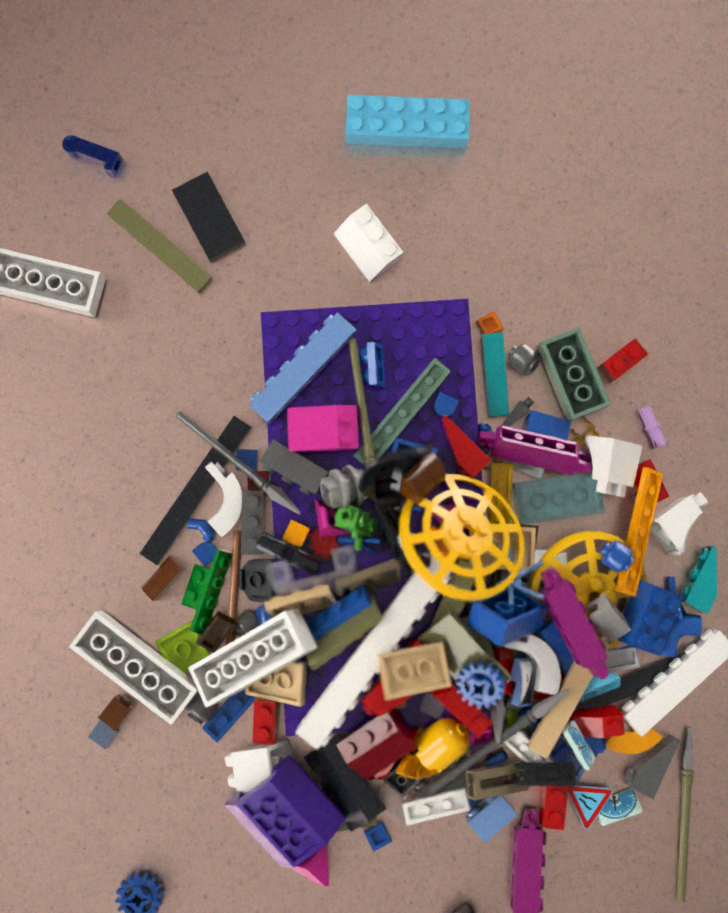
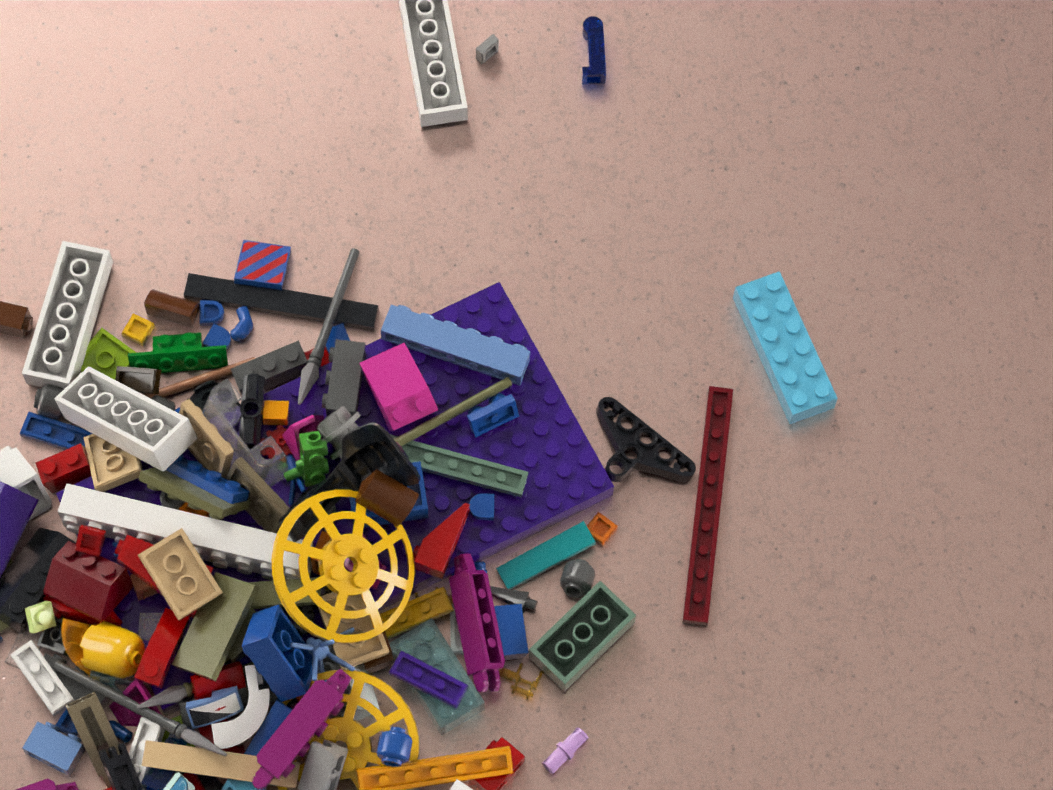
camera: 65 degrees right, 15 degrees down
olive tile [107,199,212,293] -> none
black tile [172,171,246,262] -> none
white arch [205,462,242,537] -> none
white slope [334,203,403,282] -> none
gear [456,660,506,709] -> none
white hips [585,435,643,497] -> none
red brick [597,338,648,383] -> none
none -> yellowish green plate [24,601,56,633]
none -> red tile [75,524,106,557]
none -> yellow tile [121,313,155,346]
none -> blue tile [199,300,225,326]
none -> blue tile [234,240,291,290]
none -> dark purple tile [389,651,469,710]
none -> light grey tile [476,34,499,64]
none -> black beam [596,397,696,482]
none -> dark red plate [682,386,733,626]

